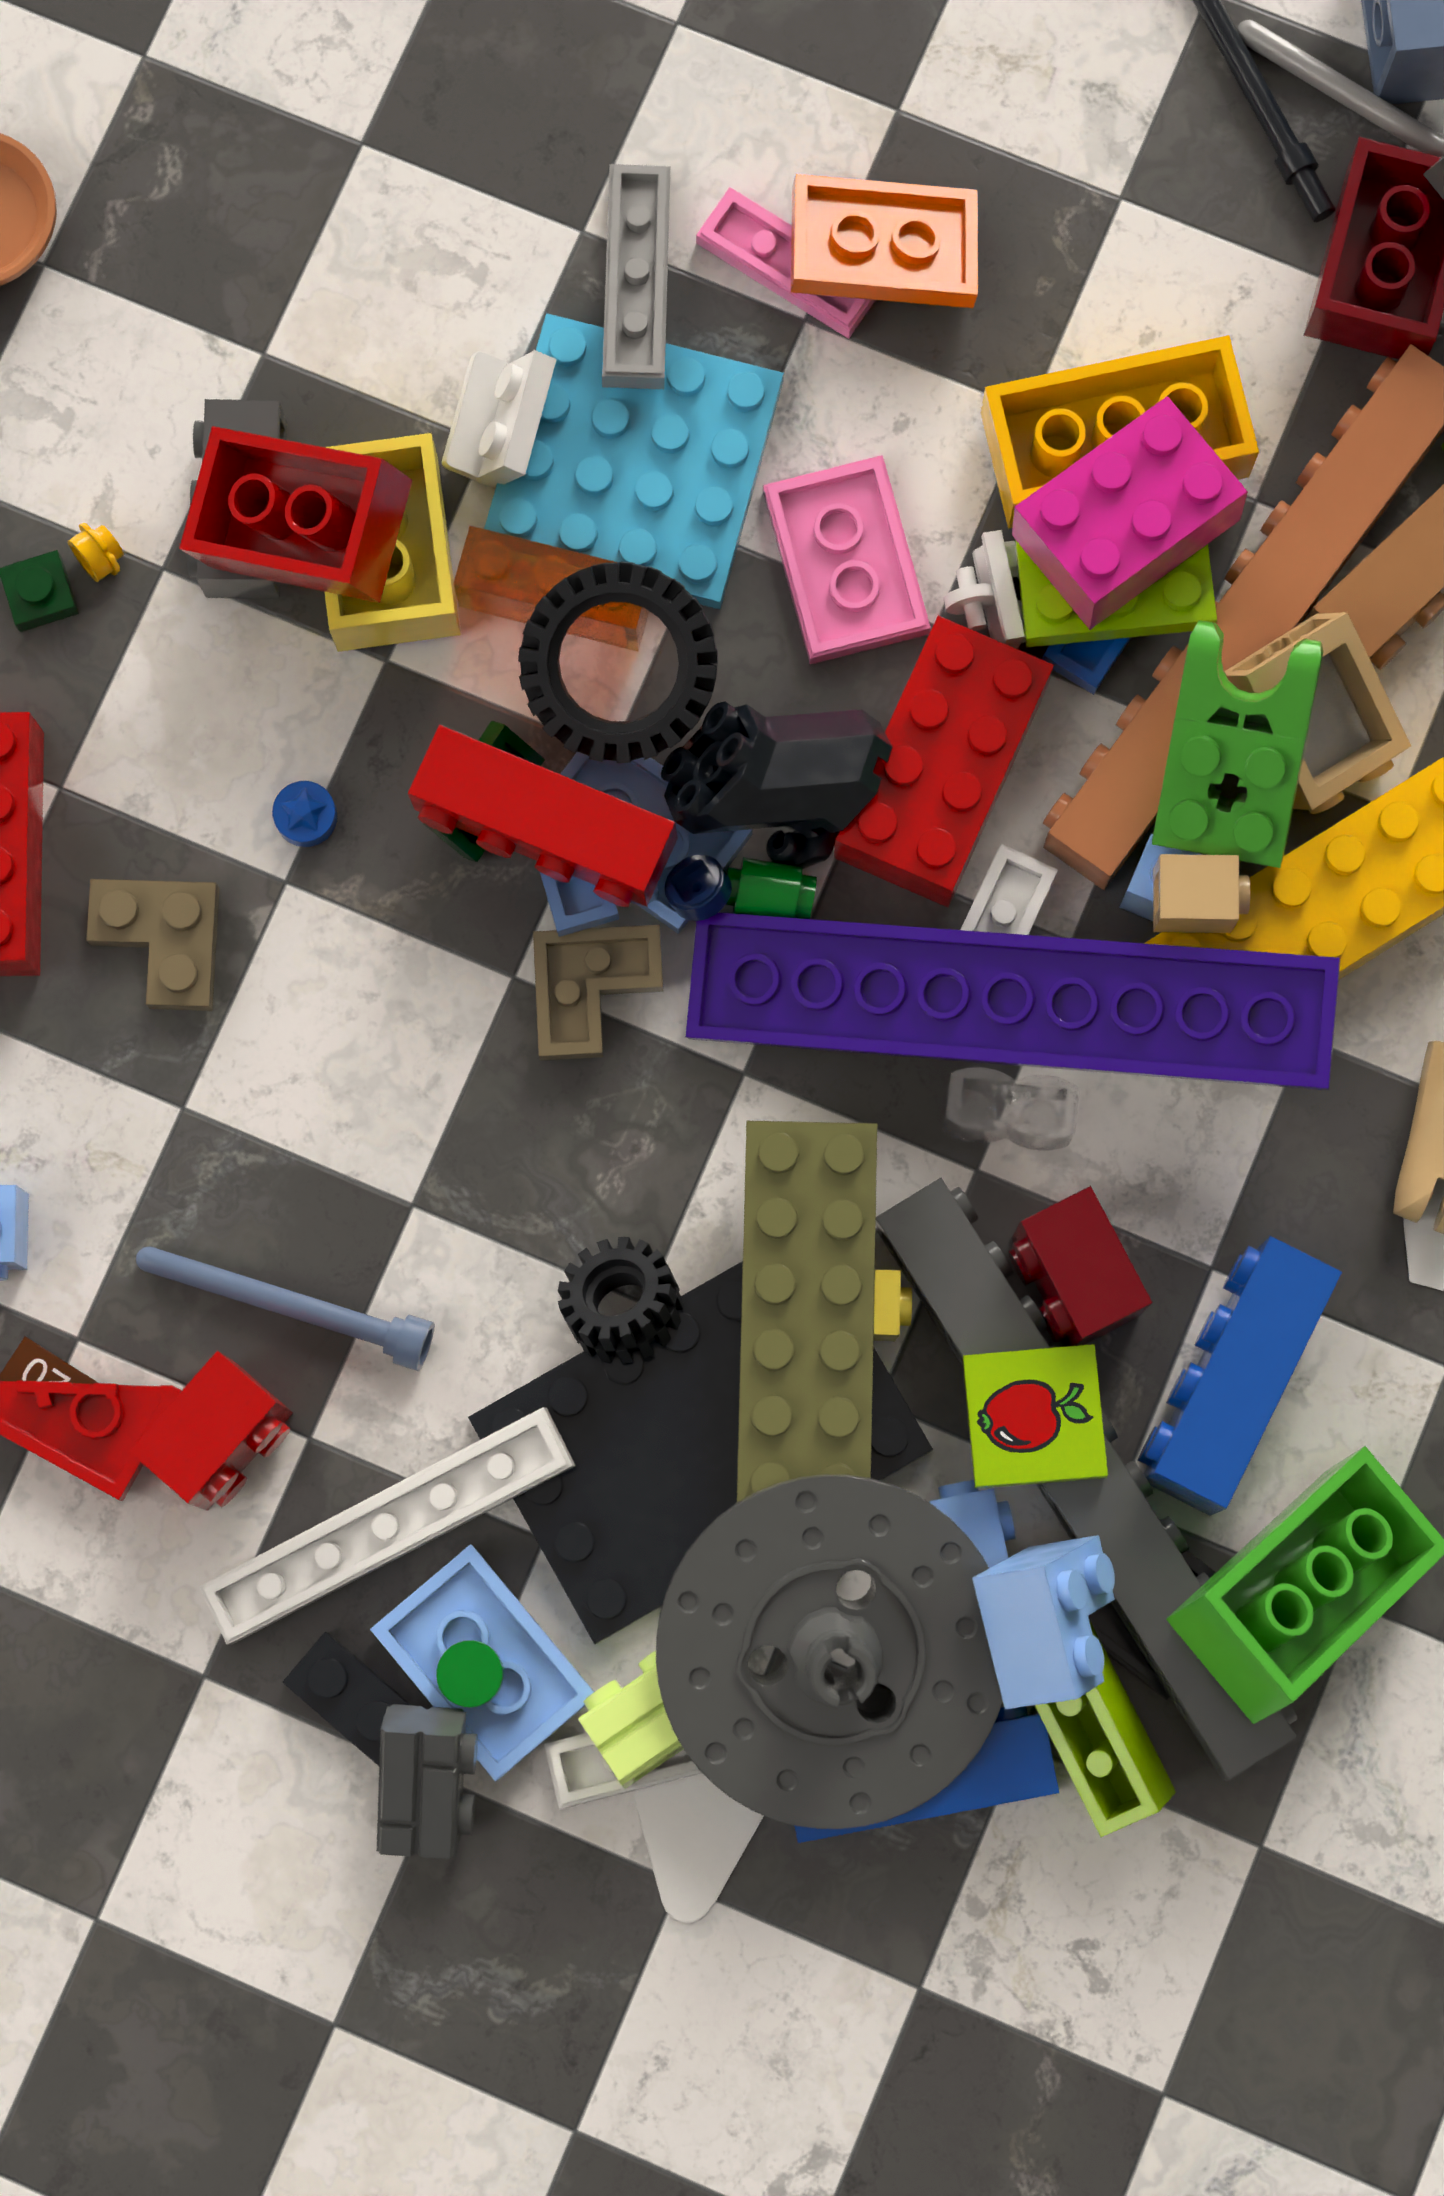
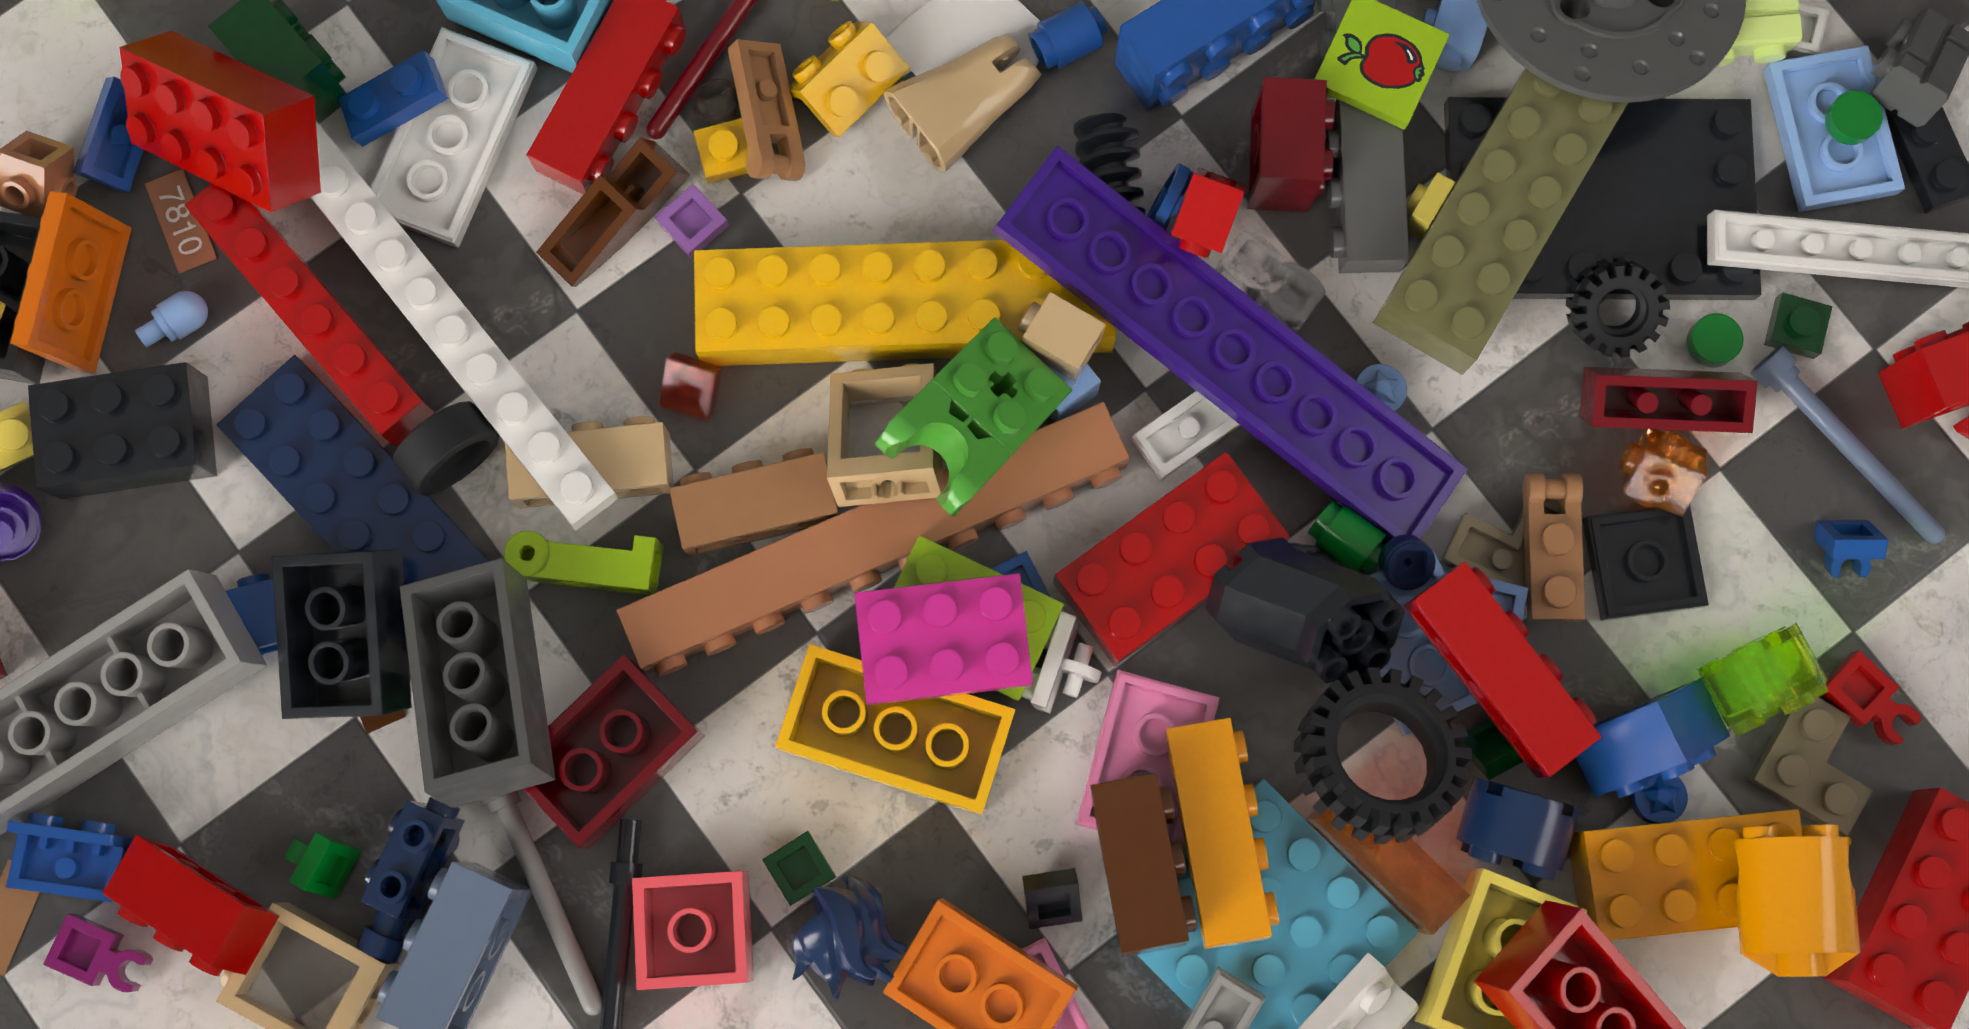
camera: 155 degrees left, 0 degrees up
none -> coral brick [632,871,754,990]
none -> dark green plate [762,831,837,906]
none -> dark blue hair [790,874,907,1000]
none -> black plate [1022,868,1082,929]
none -> blue brick [1028,1,1107,70]
none -> black piece [1073,113,1146,215]
none -> reddish brown brick [1090,773,1197,957]
none -> blue wheel [1147,163,1194,231]
none -> light orange brick [1165,718,1279,949]
none -> red brick [1171,168,1246,258]
none -> medium blue tile [1356,364,1407,412]
none -> dark blue brick [1456,777,1580,881]
none -> medium nougat plate [1522,473,1586,622]
none -> light orange brick [1569,809,1802,941]
none -> blue brick [1576,678,1730,798]
none -> dark red brick [1579,367,1758,433]
none -> black tile [1582,503,1709,621]
none -> clear orange brick [1619,429,1707,517]
none -> green tile [1686,313,1744,368]
none -> clear neon green brick [1697,622,1829,736]
none -> light orange cylinder [1732,825,1860,977]
none -> dark green plate [1764,292,1833,359]
none -> blue tile [1814,520,1888,577]
none -> red plate [1817,650,1922,746]

